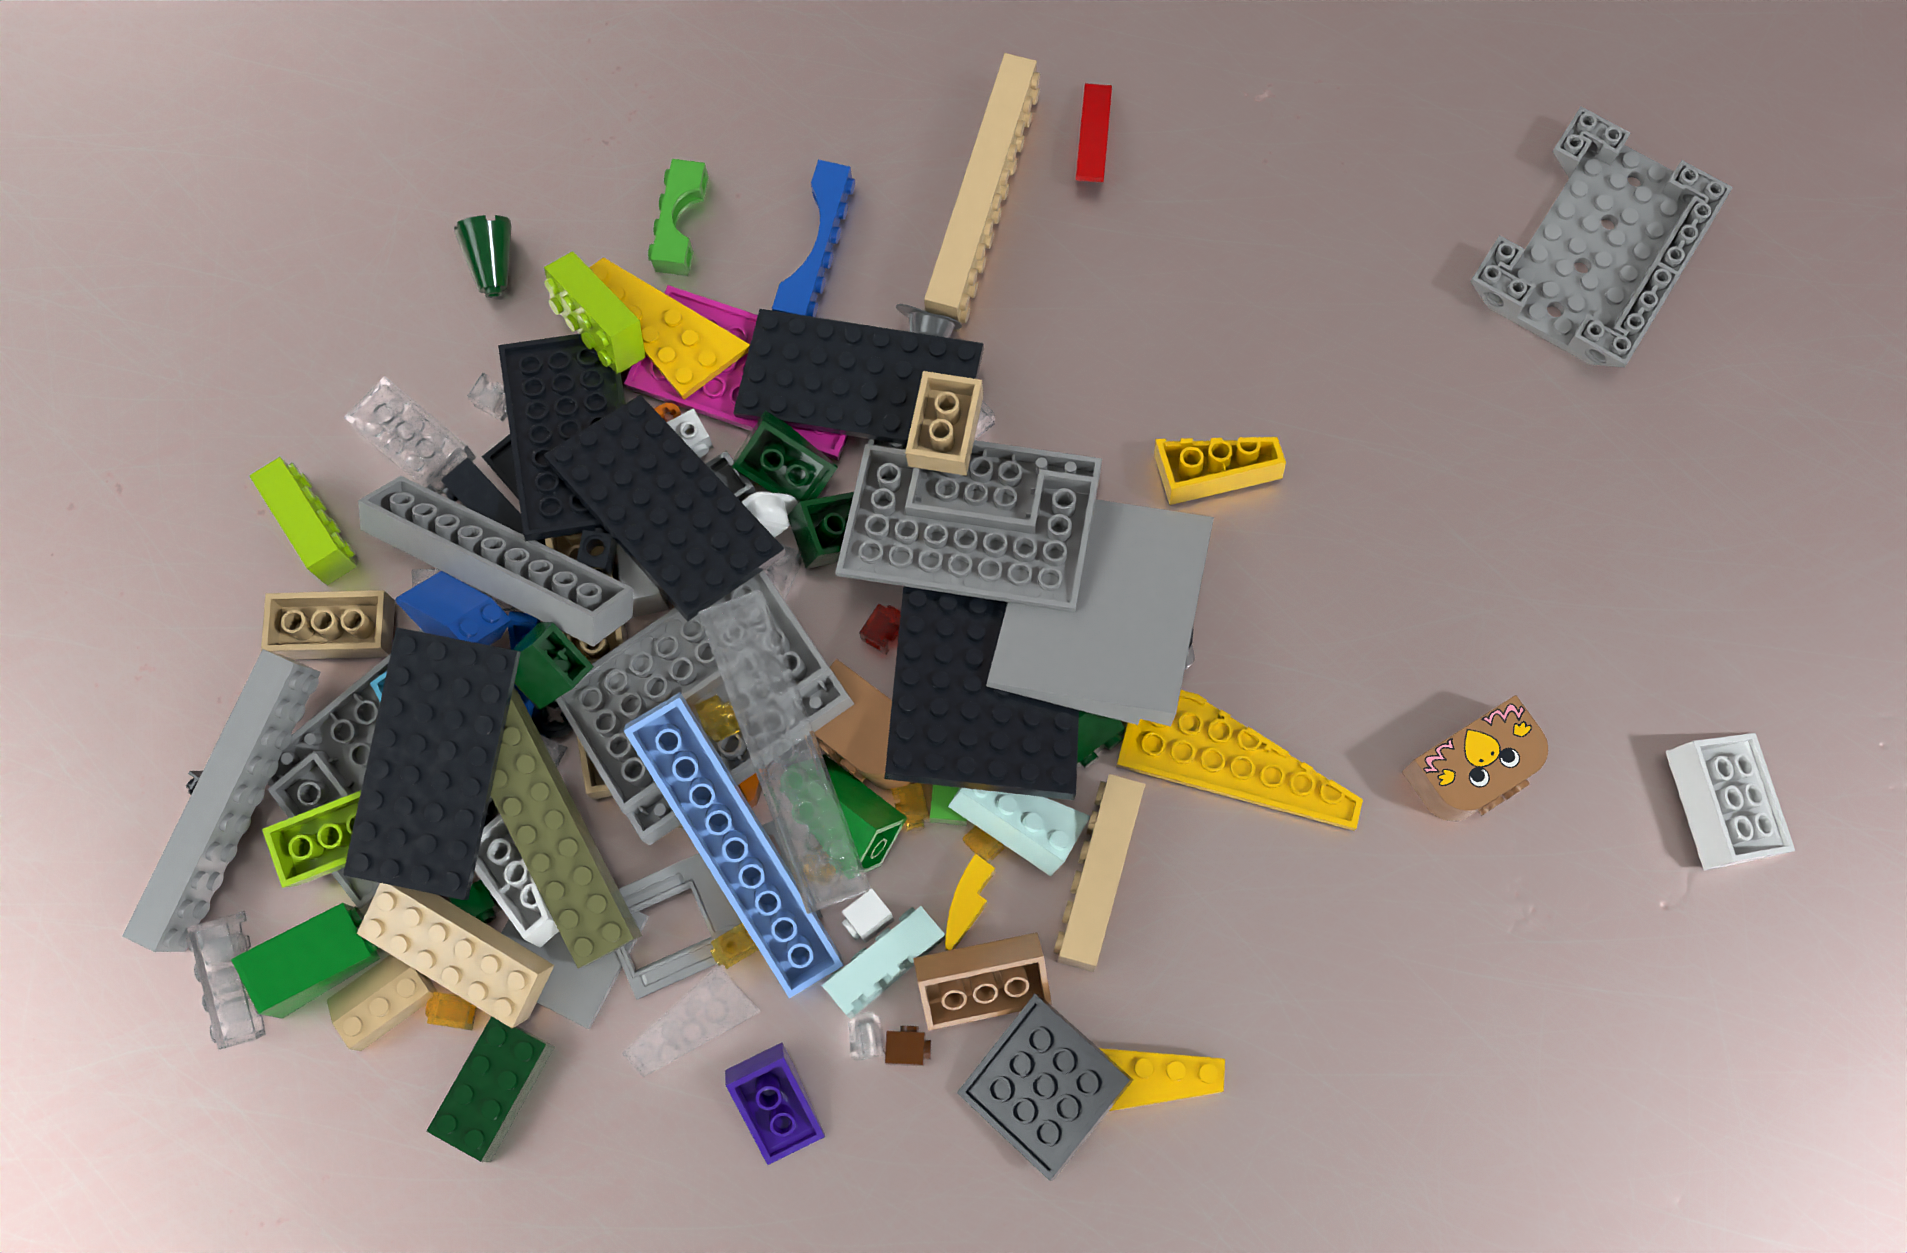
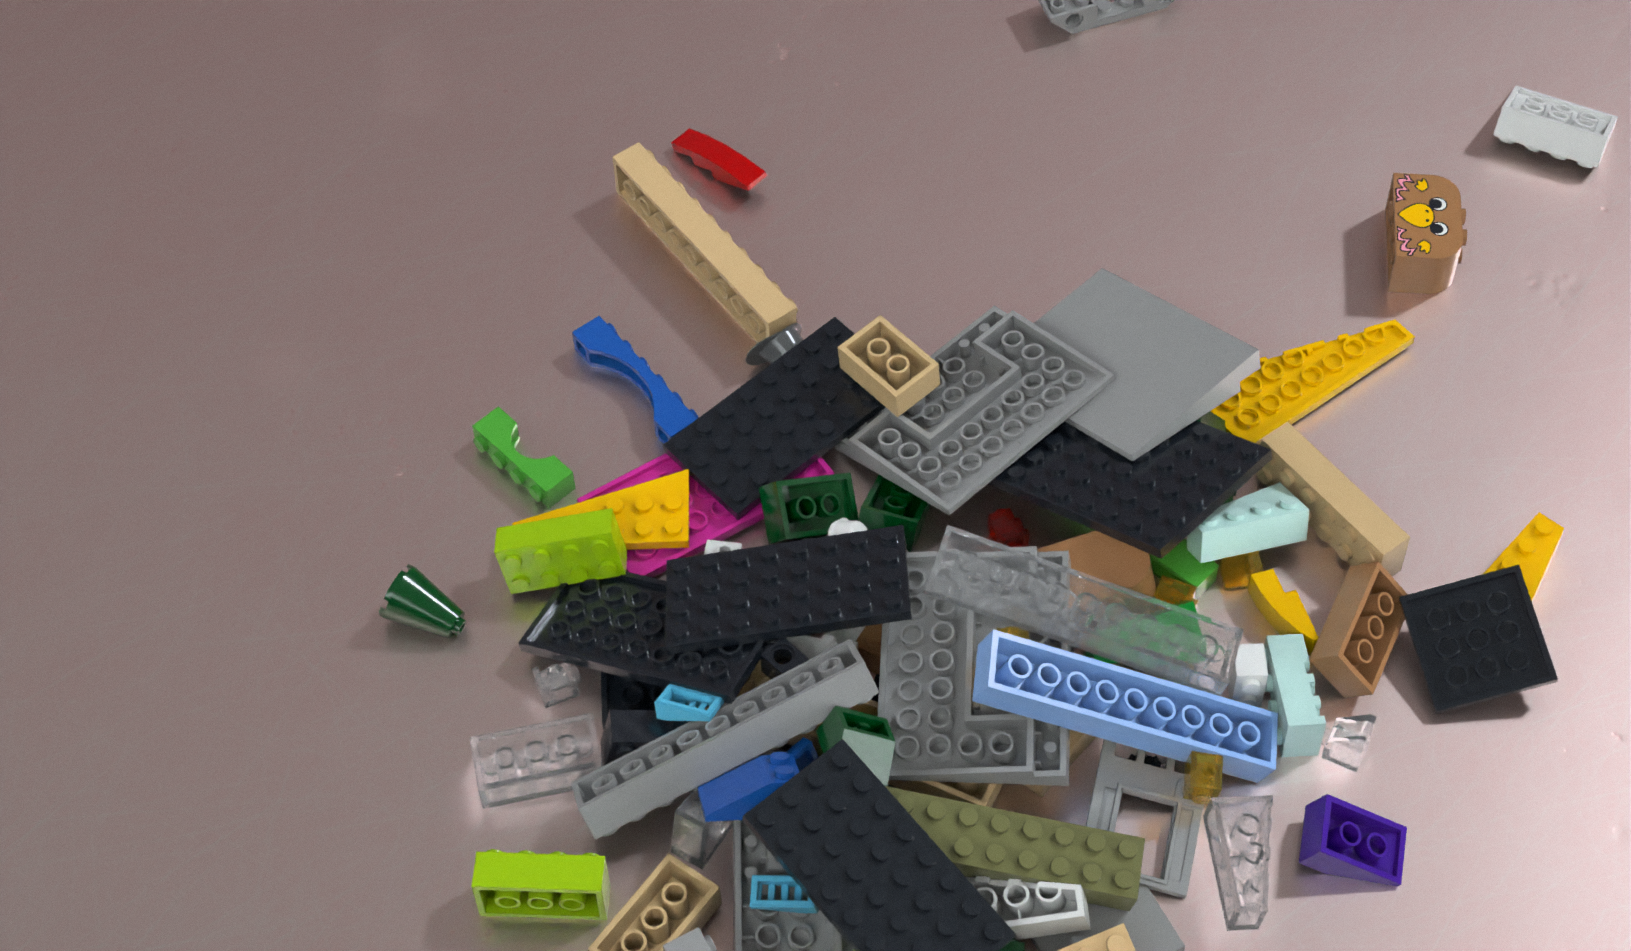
camera: 55 degrees left, 20 degrees down
reddish brown brick [885,1026,931,1066] -> none
yellow wedge [1154,437,1286,505] -> none
none -> medium azure slope [654,684,724,722]

